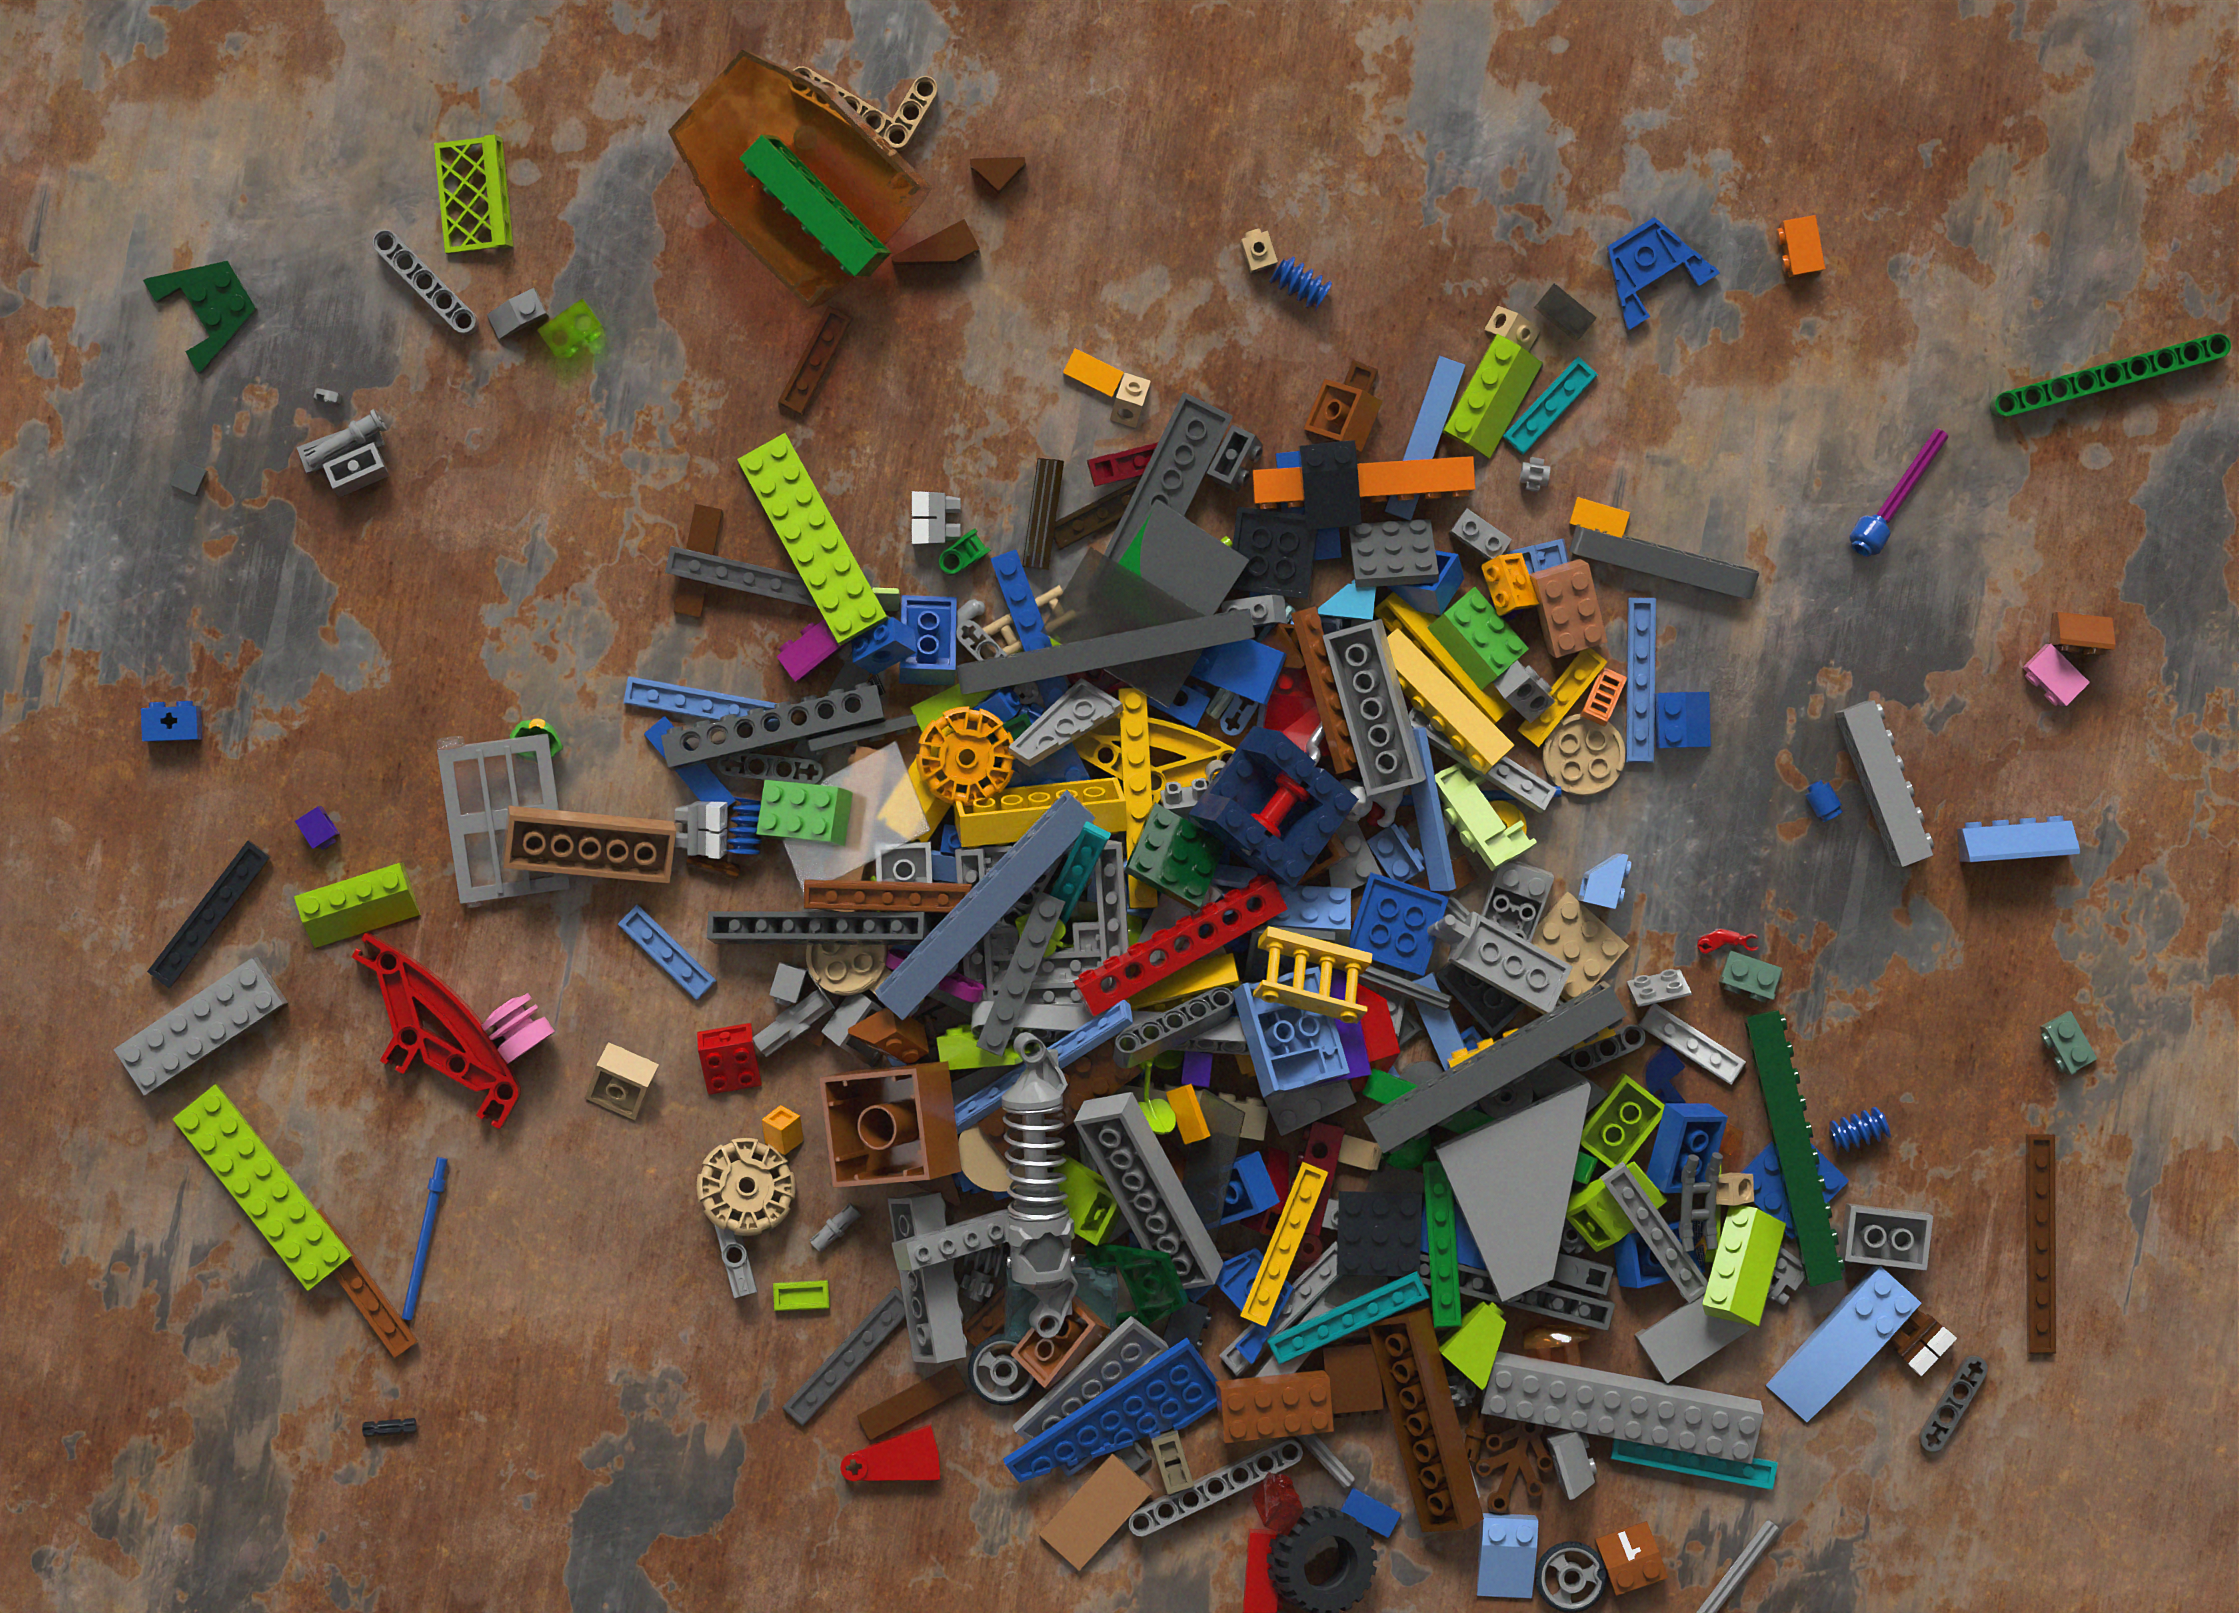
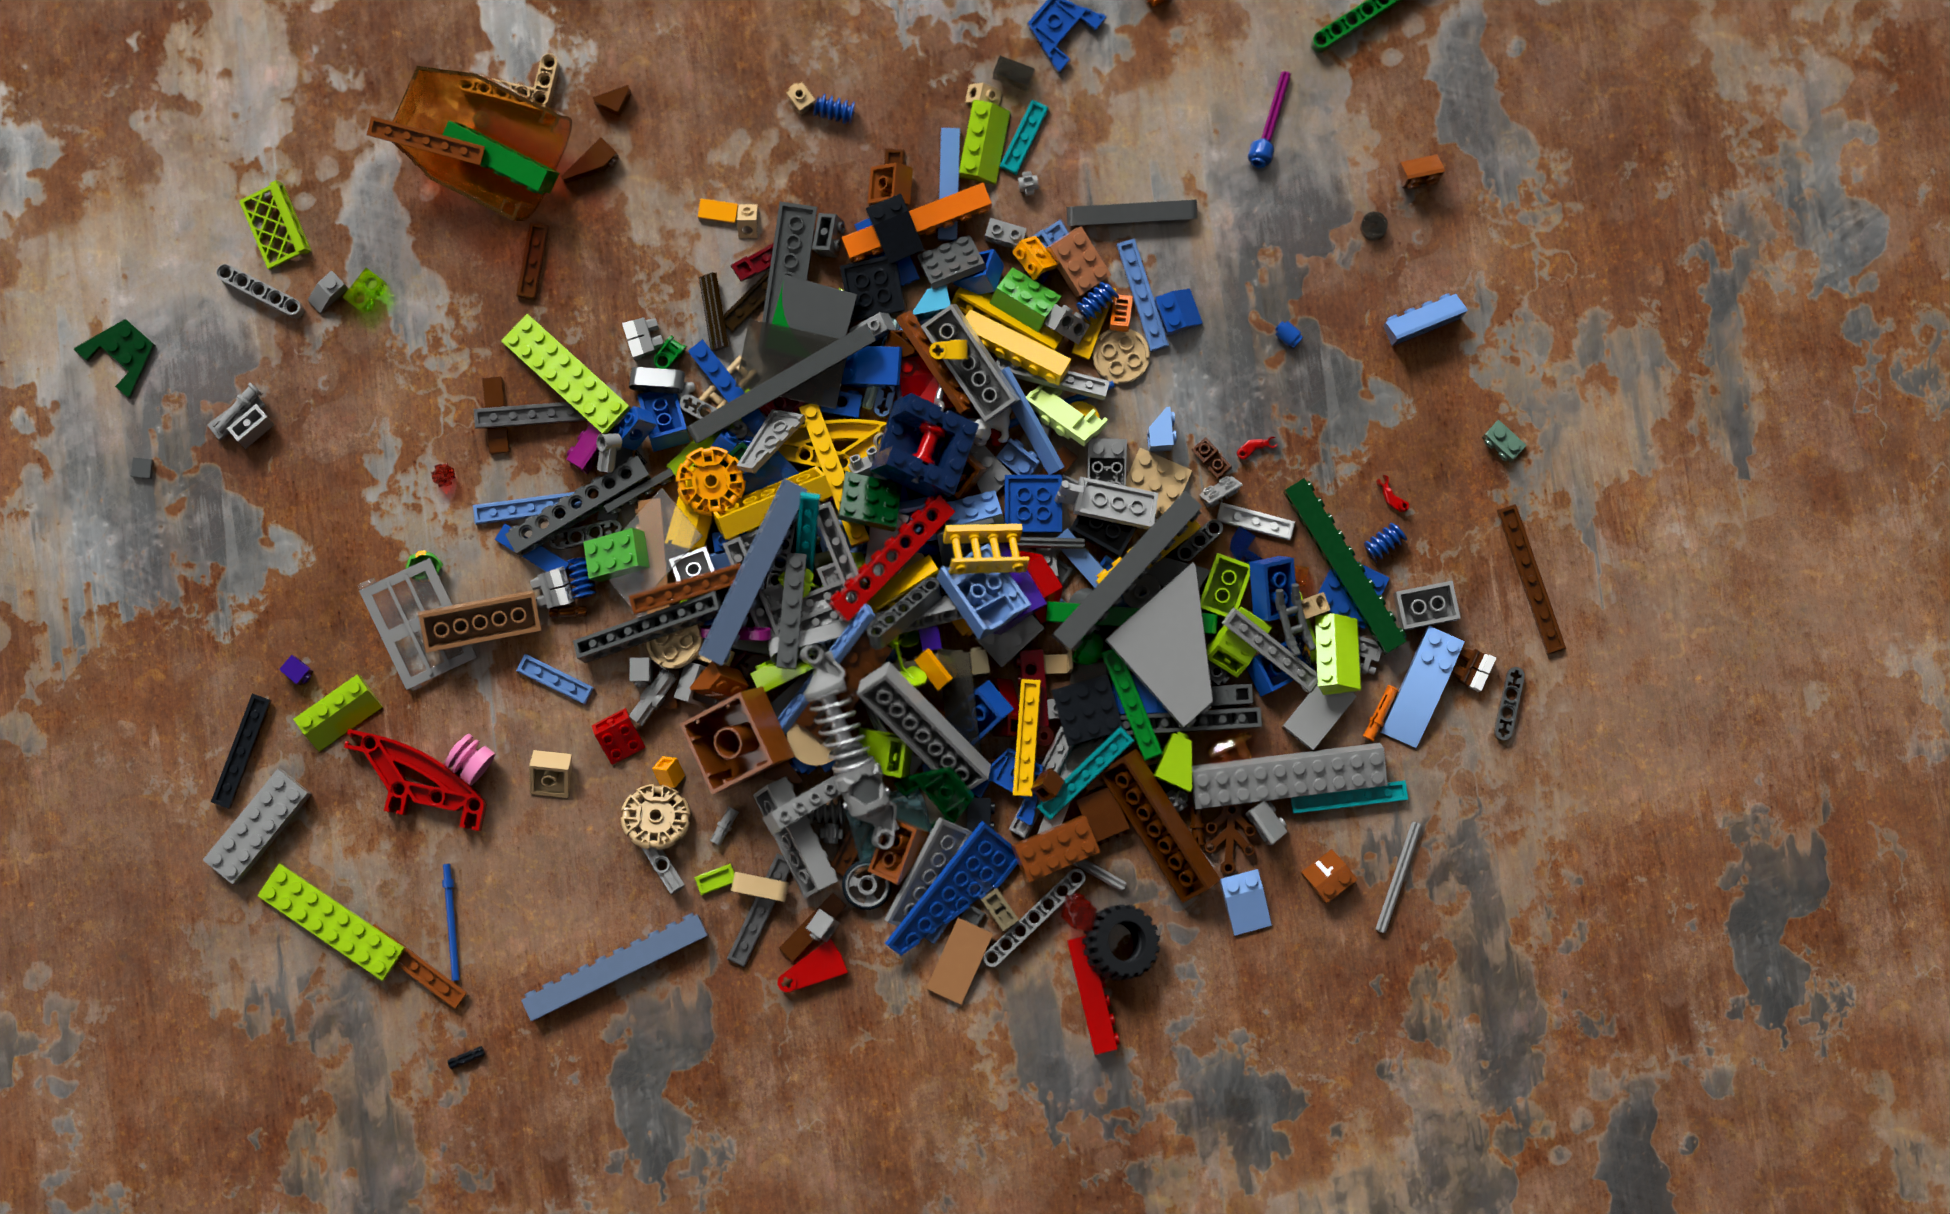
camera: 15 degrees left, 5 degrees down
blue brick [141,701,202,742] -> none
light grey tile [313,388,343,405] -> none
yellowish green slope [872,588,900,611] -> none
blue tile [1340,1487,1401,1538] -> none
light grey wheel [1535,1541,1607,1613] -> none
light orange tile [1569,497,1630,538] -> none
sand green bracket [1719,950,1782,1003] -> none
light grey brick [1835,700,1934,867] -> none
bright pink brick [2023,644,2090,706] -> none
none -> dark orange plate [366,116,485,166]
none -> clear red gear [431,463,456,487]
none -> sand blue brick [521,913,709,1021]
none -> light grey piece [596,433,622,473]
none -> beam [629,367,685,394]
none -> tan beam [731,872,789,902]
none -> light grey brick [806,909,840,942]
none -> yellow piece [929,340,968,360]
none -> reddish brown brick [1030,768,1064,803]
none -> blue piece [1076,282,1119,323]
none -> reddish brown slope [1191,437,1232,480]
none -> clear smoke wheel [1360,211,1388,241]
none -> orange pin [1363,685,1399,742]
none -> red arm [1376,475,1409,512]

